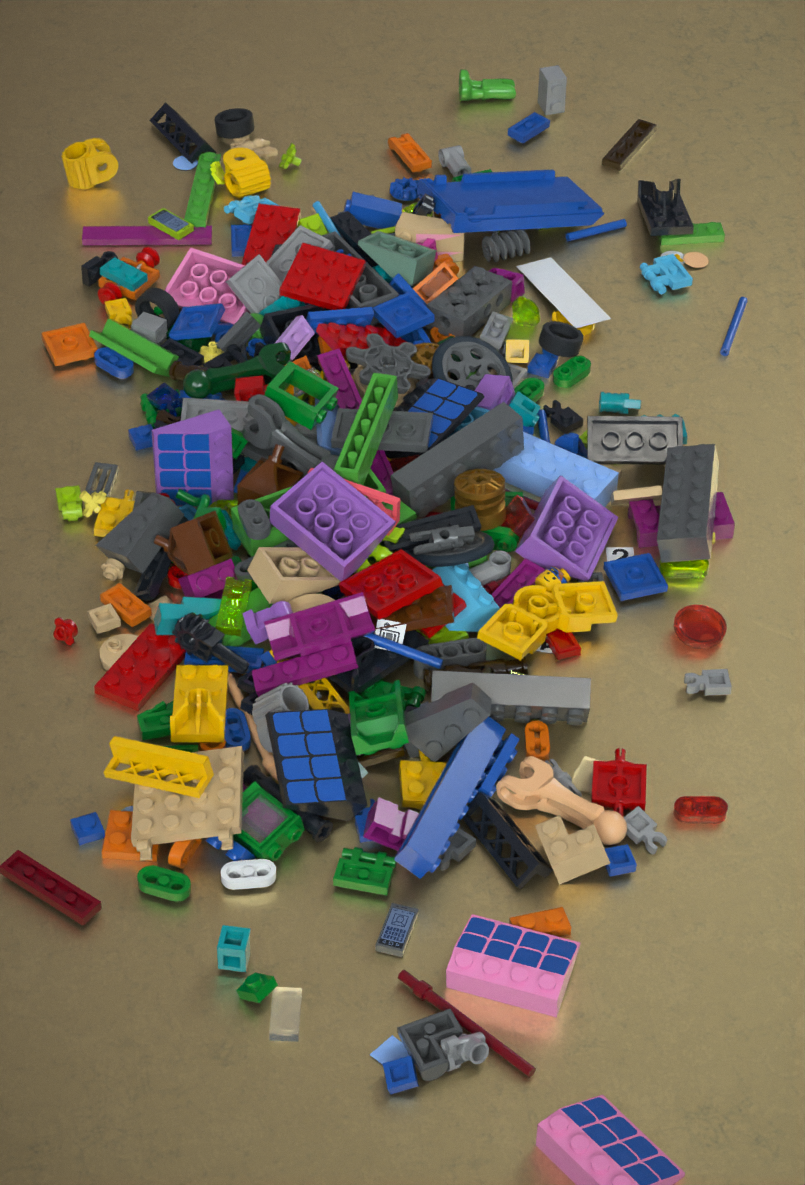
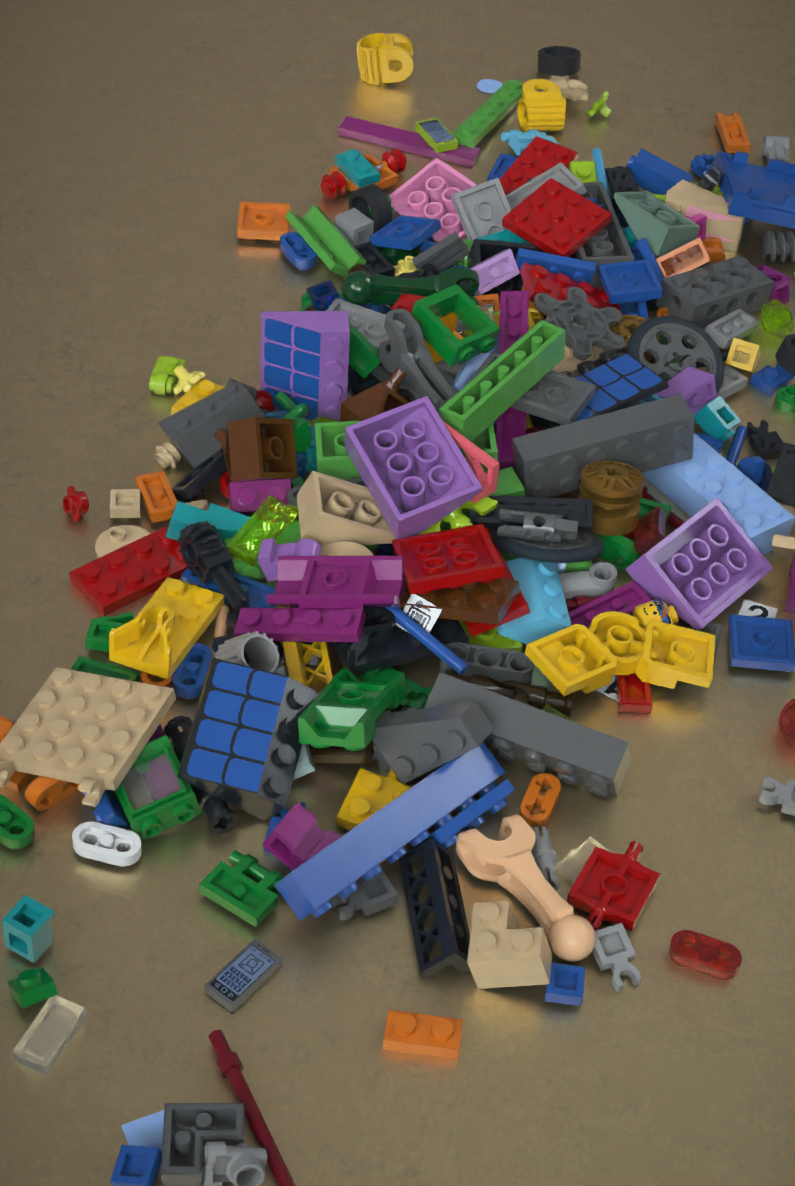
camera: 20 degrees right, 0 degrees up
black plate [81,251,118,287] -> none
dark grey tile [85,462,119,497] -> none
yellow plate [104,298,132,328] -> none
yellow fence [104,736,214,798] -> none
black fence [149,102,217,163] -> none
neon yellow piece [210,161,225,185] -> none
dark grey plate [238,499,271,540] -> none
bright pink slope [446,914,580,1017] -> none
green plate [514,378,545,402] -> none

